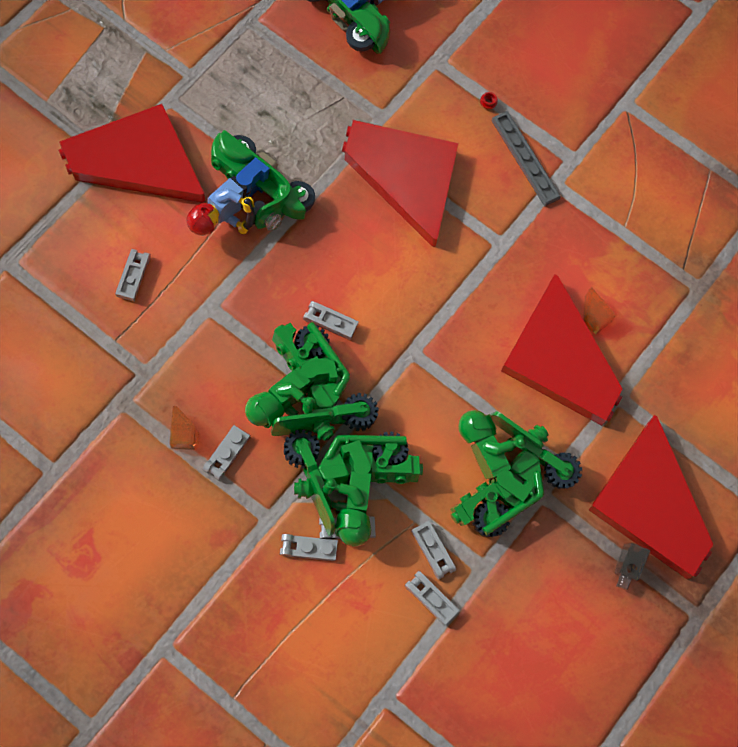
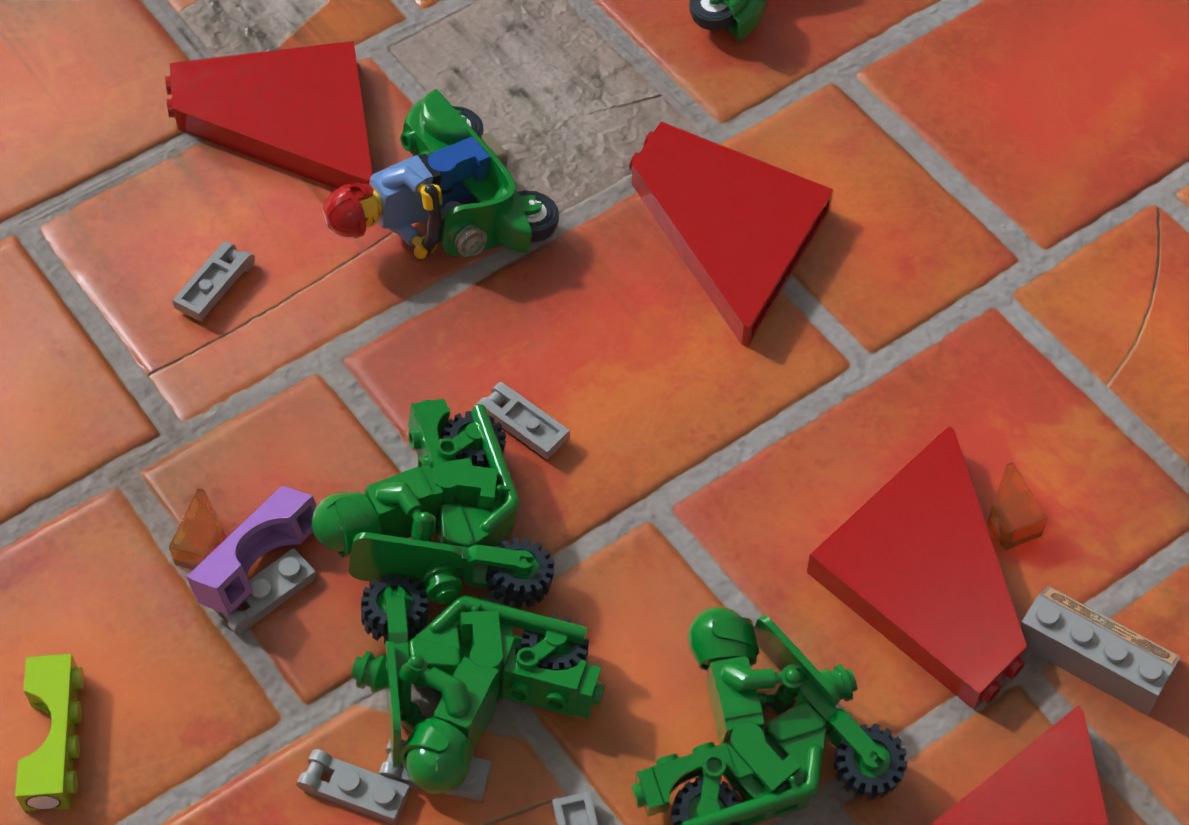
camera: 25 degrees right, 15 degrees down
red plate [480,92,498,109] -> none
dark grey tile [492,111,561,207] -> none
none -> lime arch [15,654,84,812]
none -> medium lavender arch [186,485,317,615]
none -> light grey slope [1020,585,1181,715]

